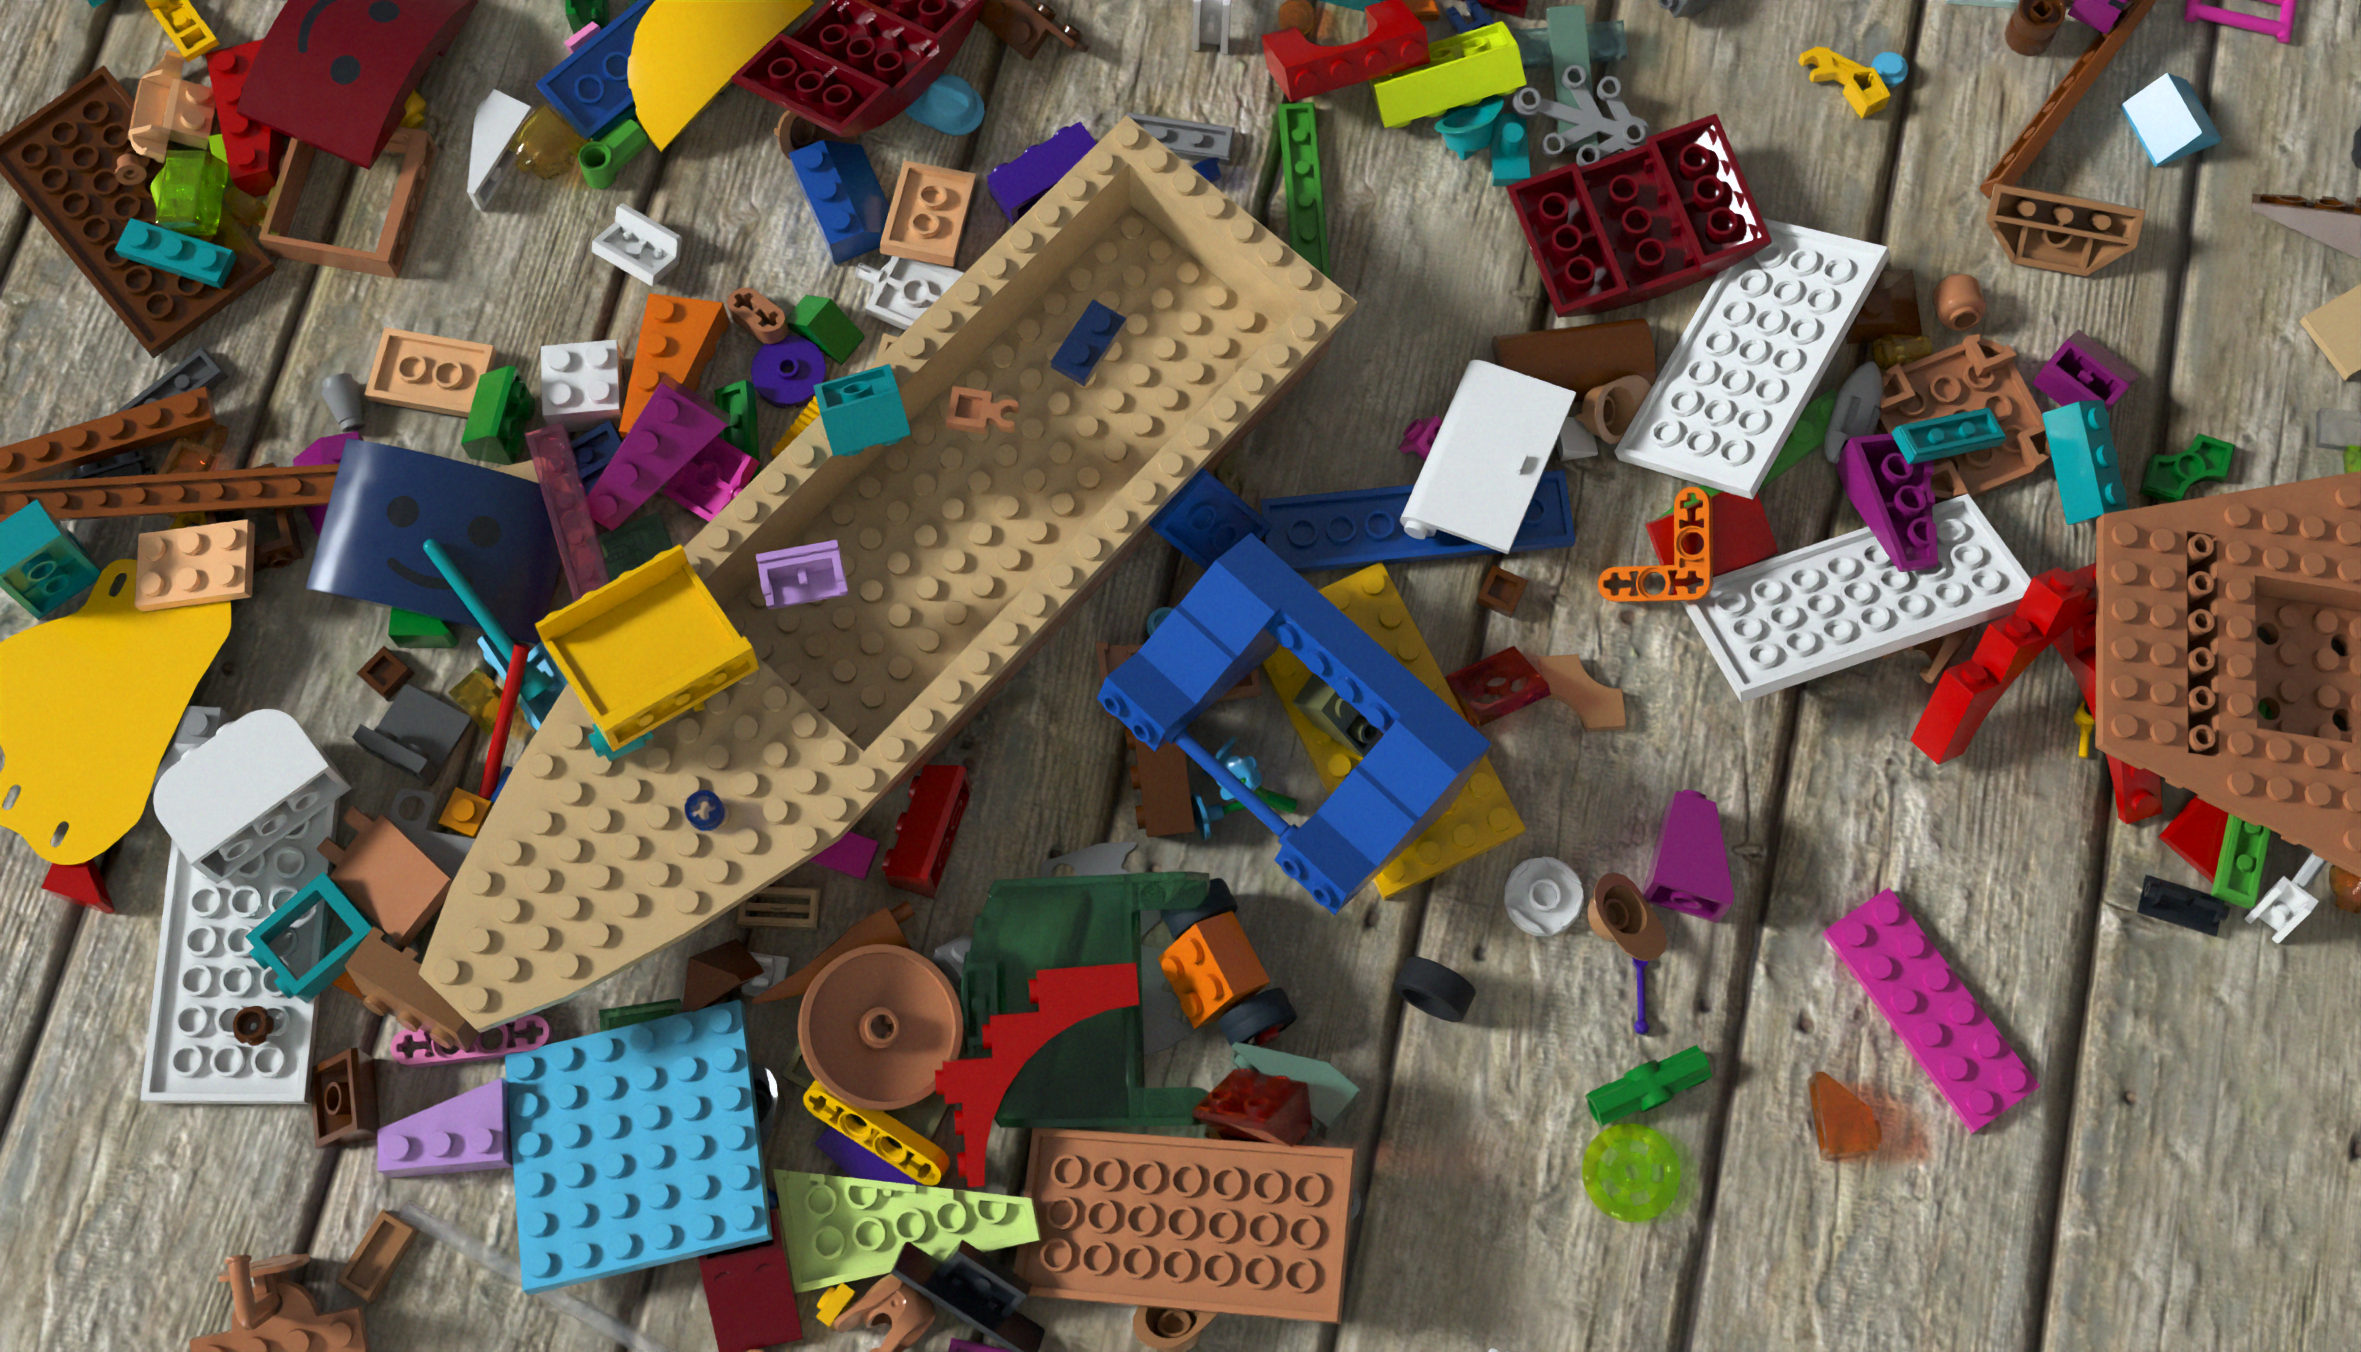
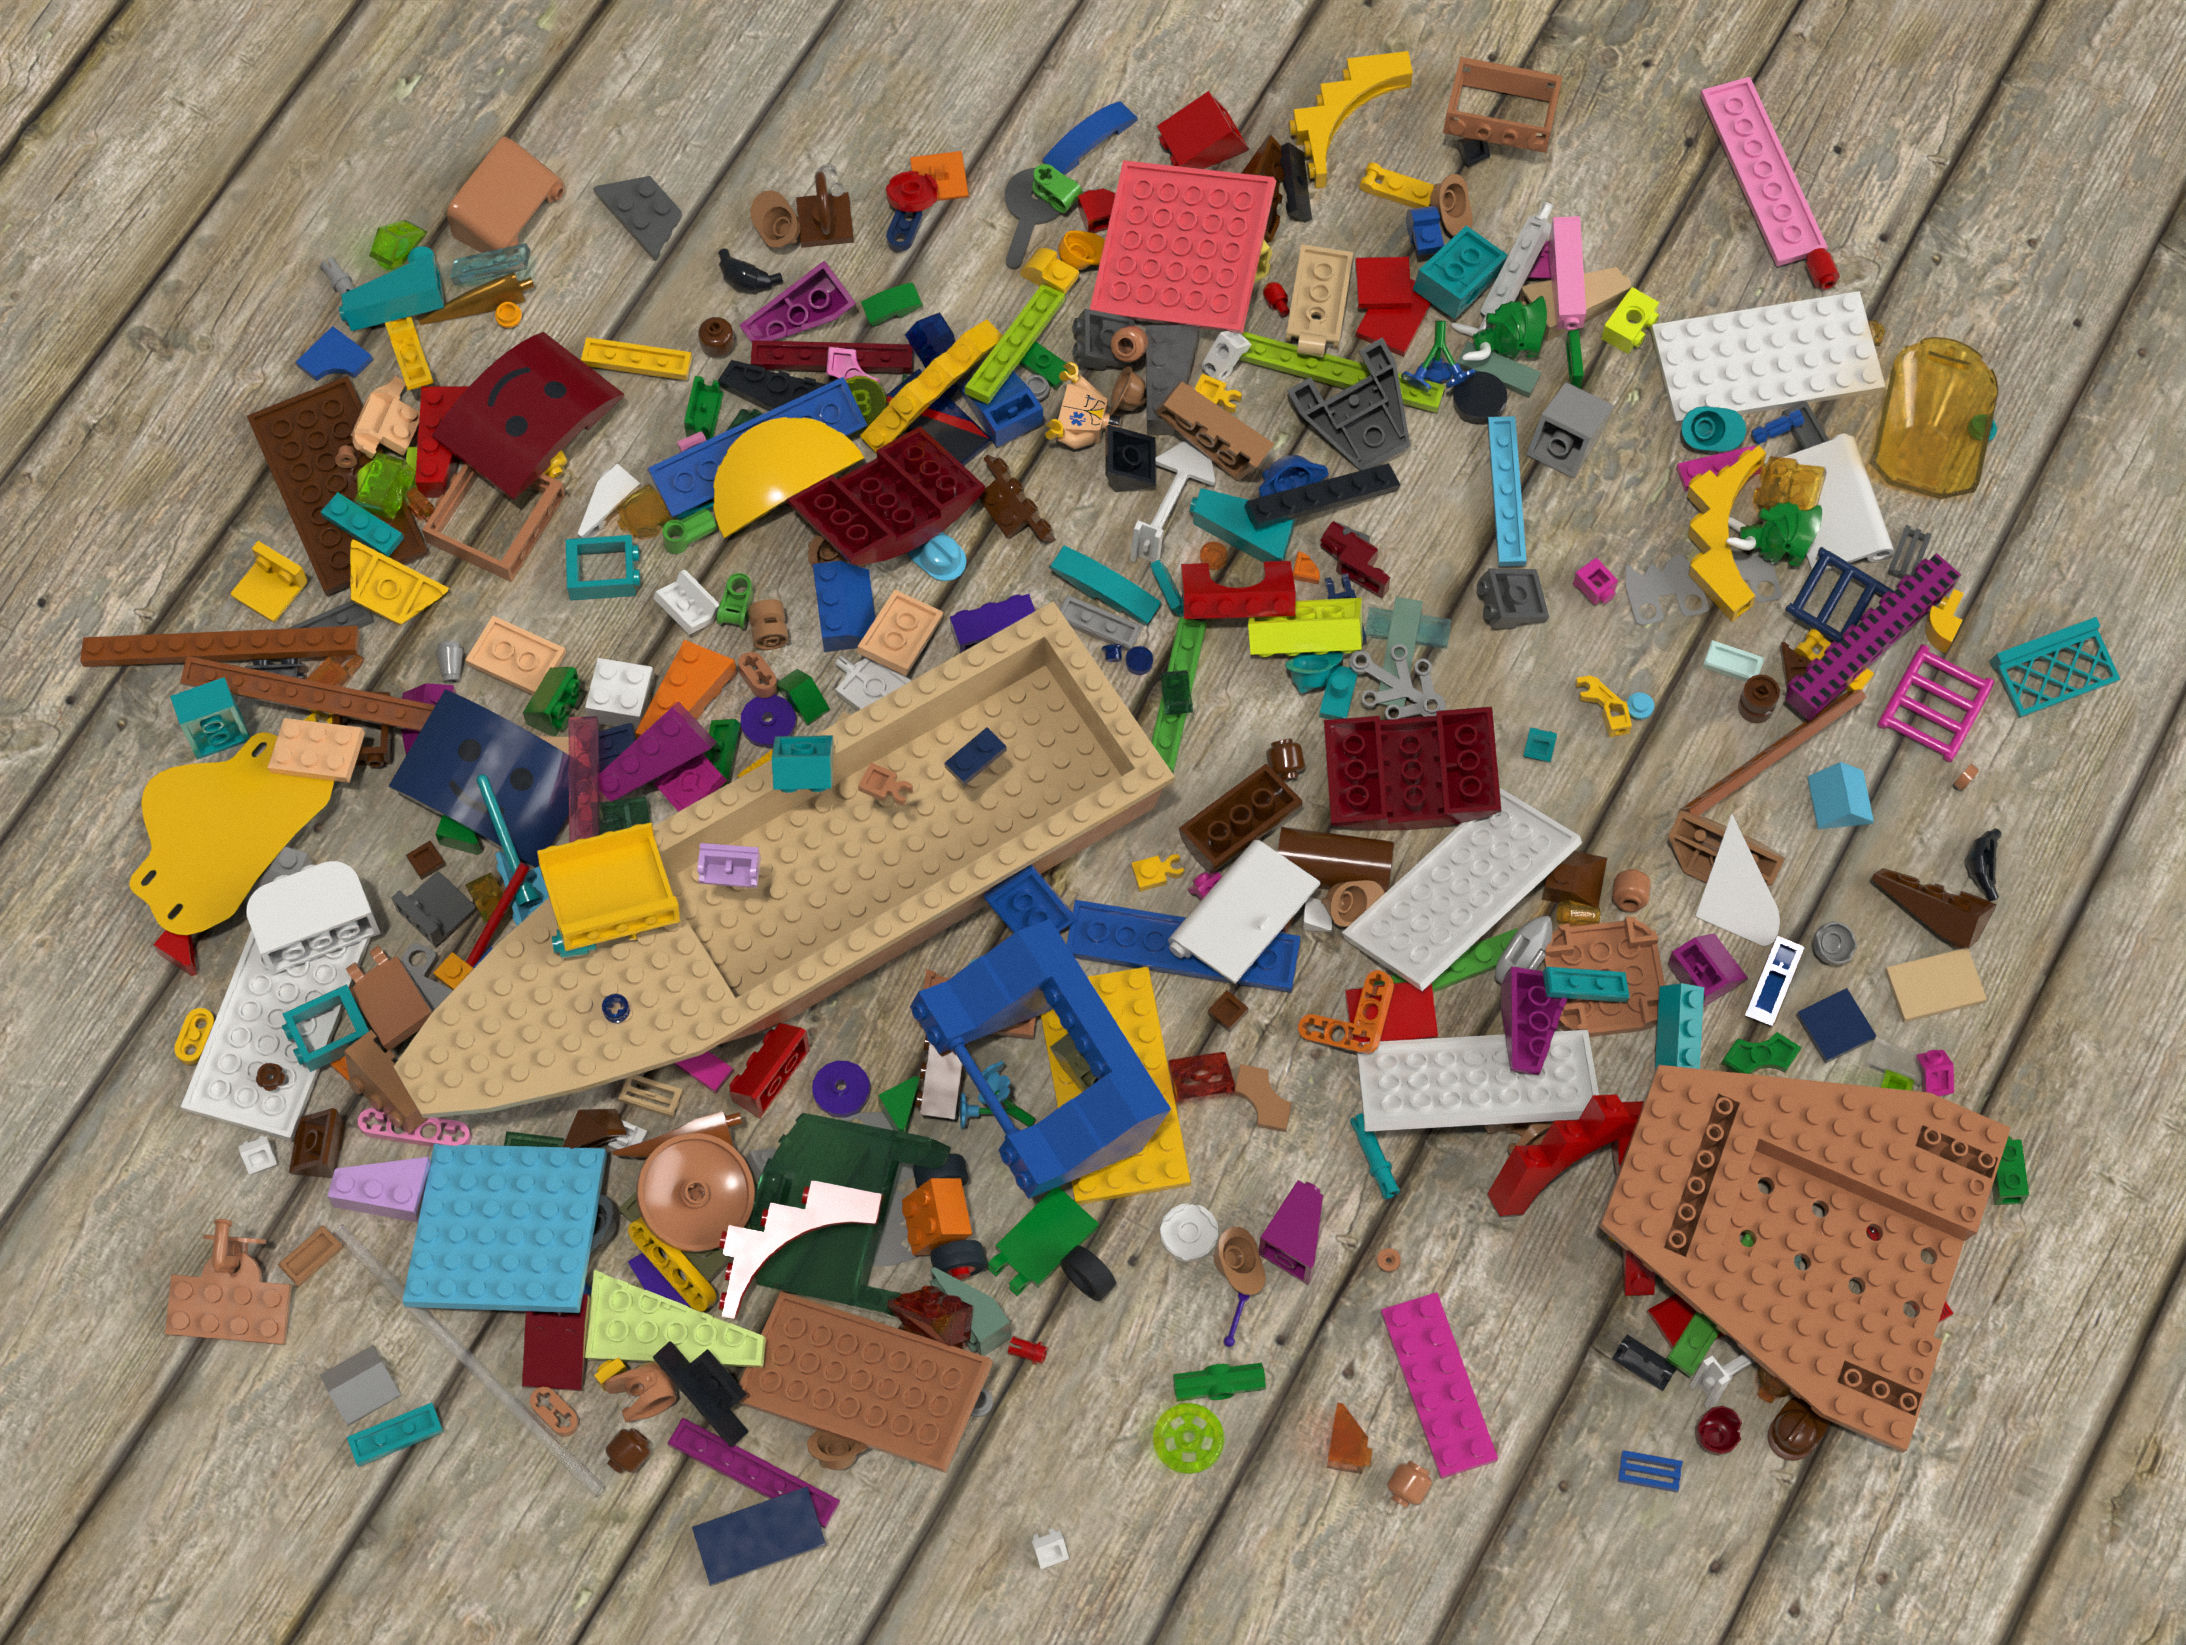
camera: 15 degrees right, 5 degrees down
none -> yellow plate [174,1008,215,1065]
none -> yellow bracket [231,541,308,623]
none -> white tile [238,1136,277,1174]
none -> blue tile [296,326,373,381]
none -> yellow wing [350,539,449,626]
none -> teal window [565,535,641,601]
none -> bright green piece [717,573,754,629]
none -> medium nougat wheel [748,599,789,650]
none -> dark purple plate [812,1061,870,1118]
none -> green slope [878,1076,920,1140]
none -> green tile [987,1186,1099,1297]
none -> red pin [1008,1336,1048,1365]
none -> teal slope [1049,545,1161,626]
none -> clear blue tile [1125,646,1153,675]
none -> yellow plate [1131,854,1184,892]
none -> teal tile [1150,559,1184,617]
none -> clear green bracket [1161,670,1193,715]
none -> reddish brown brick [1179,764,1303,873]
none -> reddish brown head [1266,738,1305,781]
none -> teal pin [1349,1113,1400,1199]
none -> nougat piece [1377,1248,1401,1272]
none -> nougat head [1387,1460,1432,1508]
none -> teal tile [1523,727,1557,762]
none -> blue tile [1618,1450,1683,1493]
none -> white sticker [1695,814,1780,946]
none -> dark red hair [1696,1405,1742,1456]
none -> slope [1745,936,1804,1026]
none -> dark blue tile [1796,988,1877,1064]
none -> light grey hair [1813,921,1857,965]
none -> nougat tile [1953,763,1979,791]

